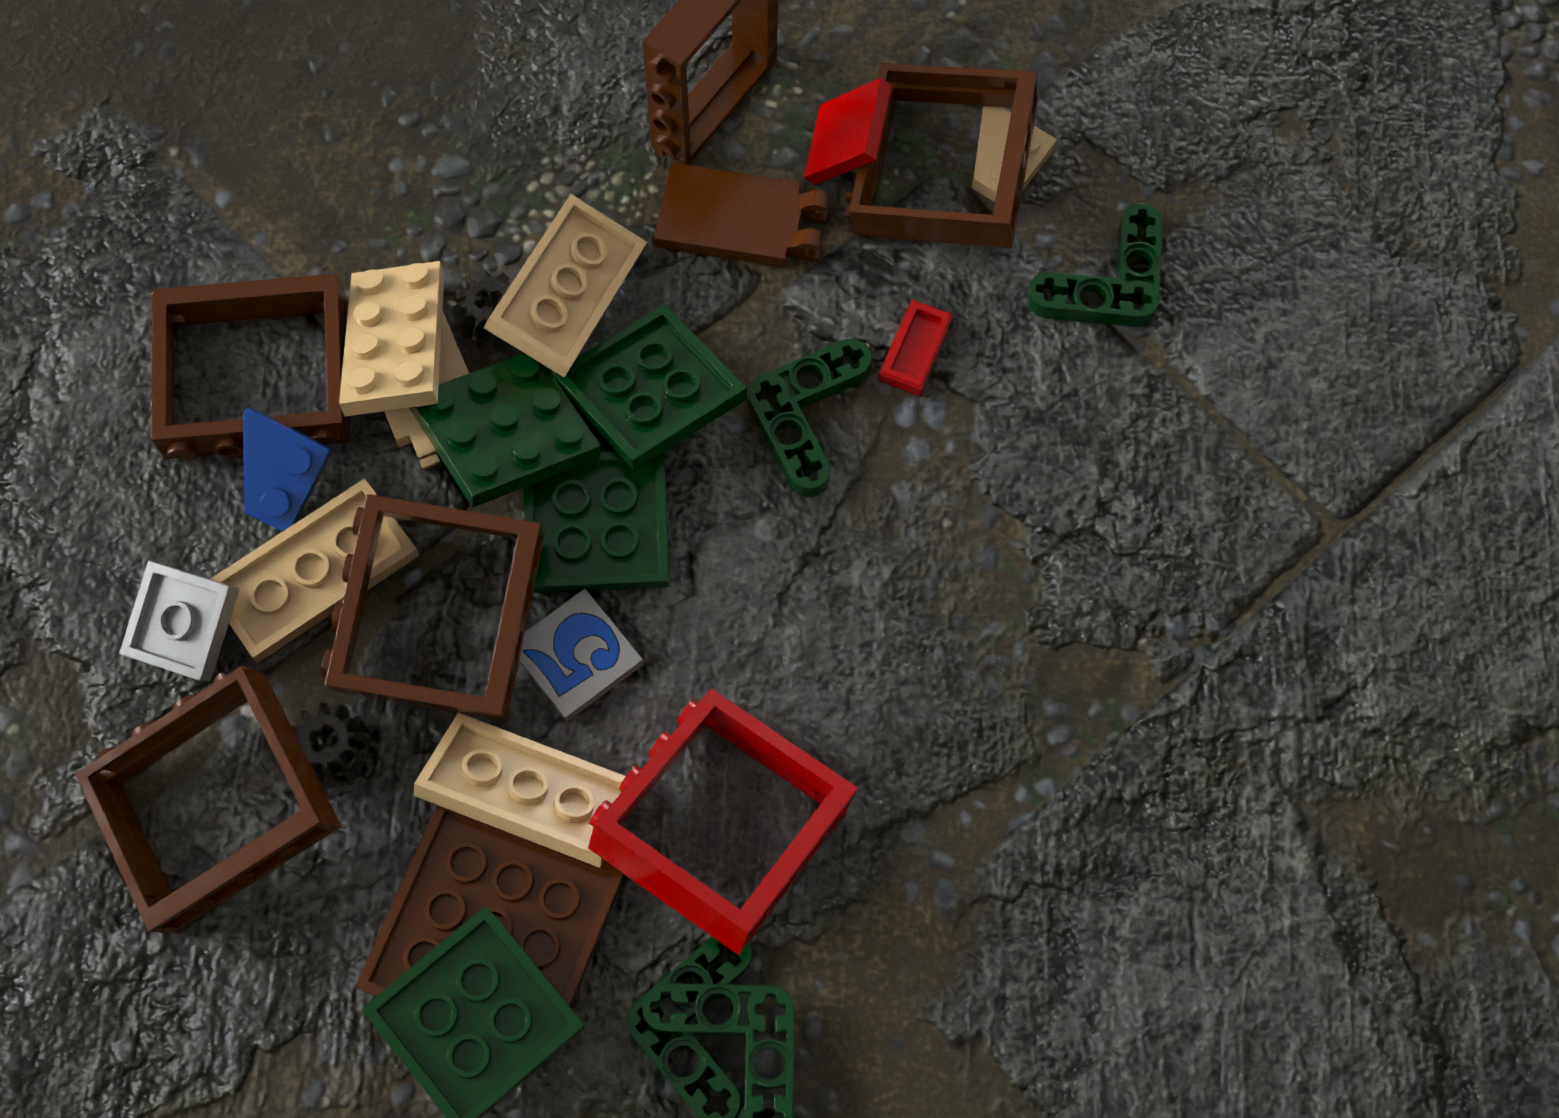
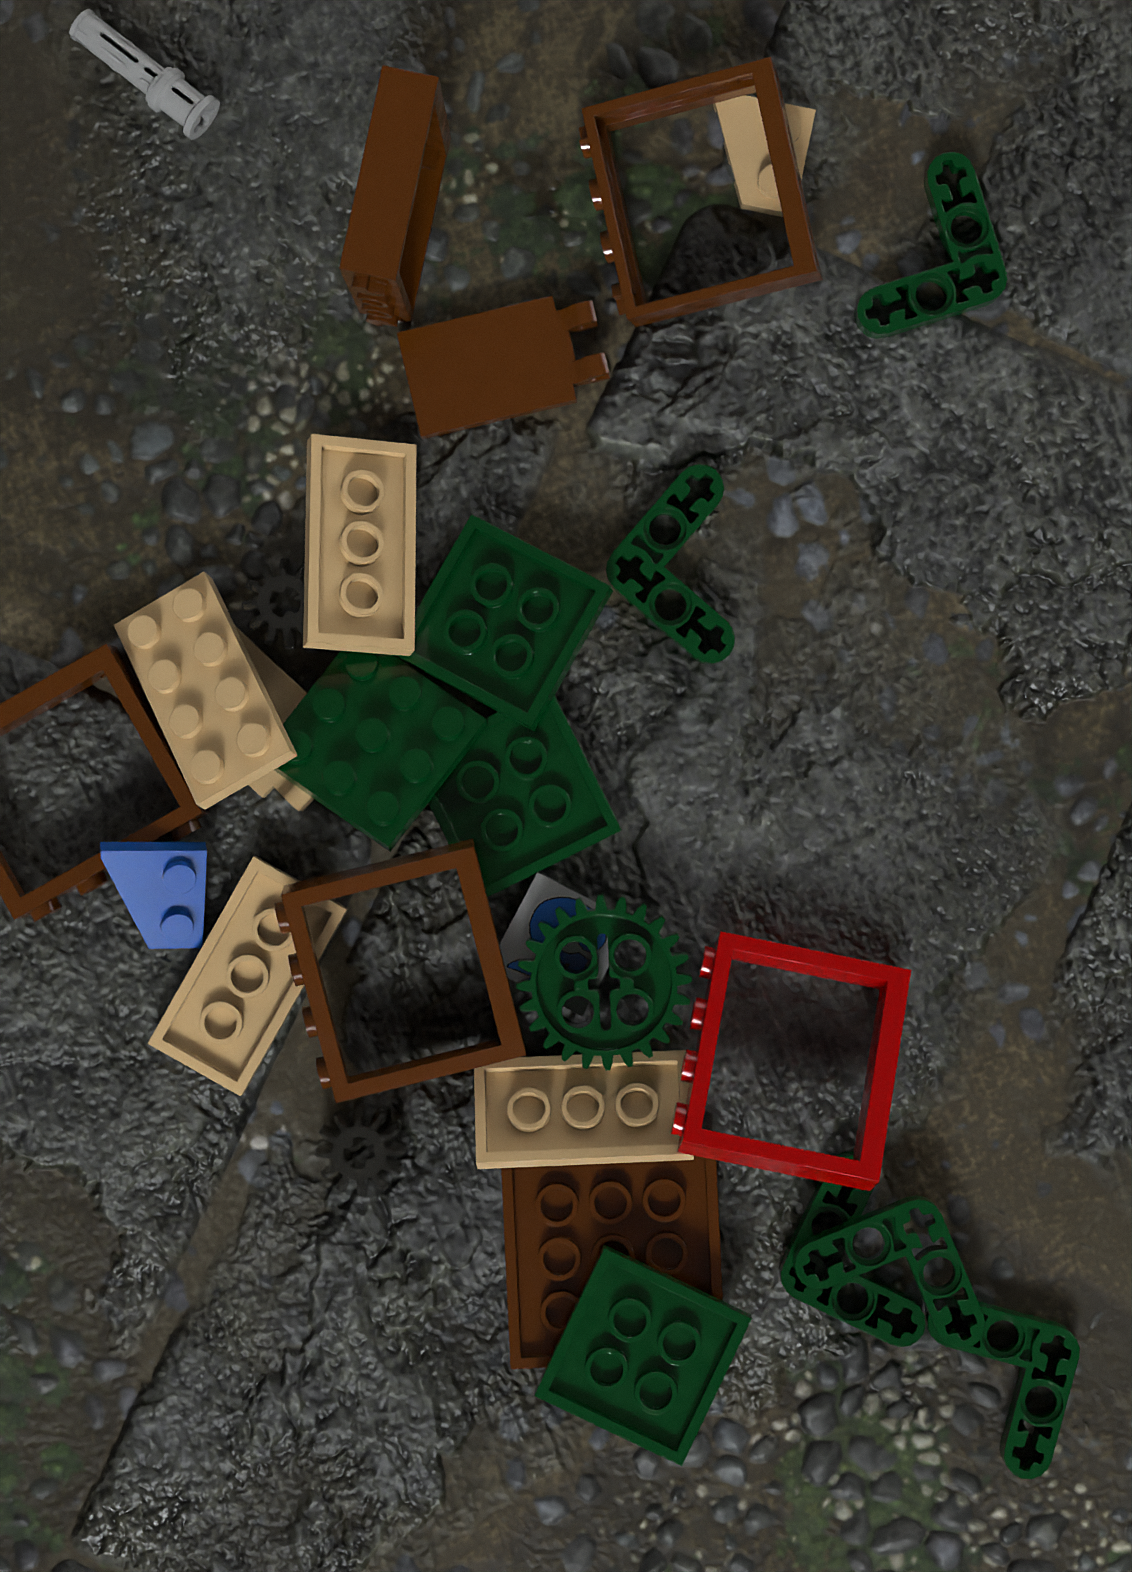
camera: 20 degrees left, 20 degrees up
reddish brown window [75,666,342,934] -> none
light grey plate [119,561,240,682] -> none
red tile [804,78,892,185] -> none
red tile [878,299,954,397] -> none
none -> dark green gear [516,893,692,1071]

